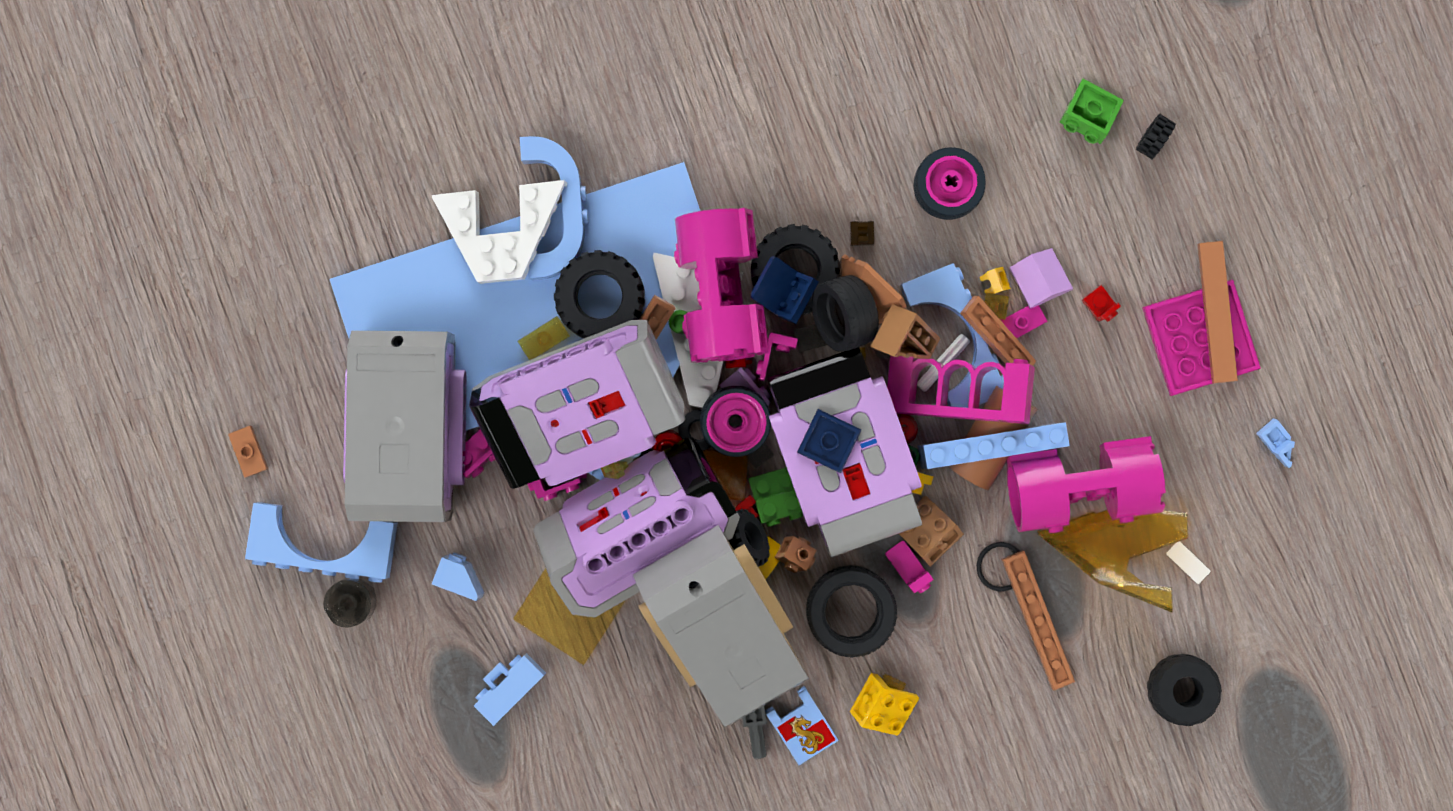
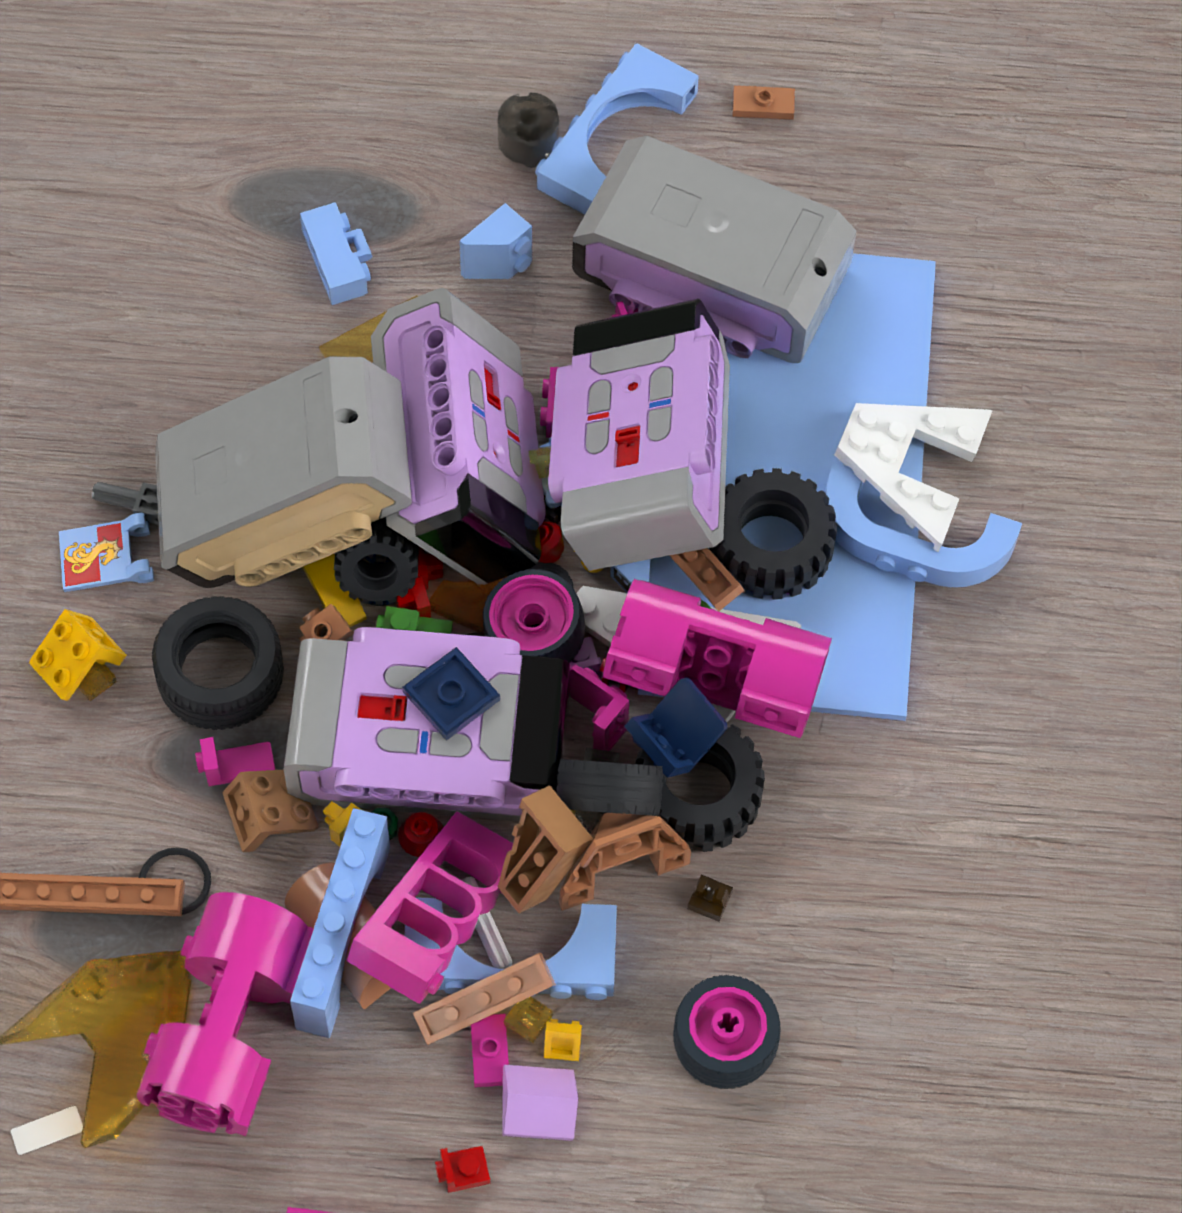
camera: 115 degrees right, 25 degrees down
clear yellow plate [518,316,570,360] -> none

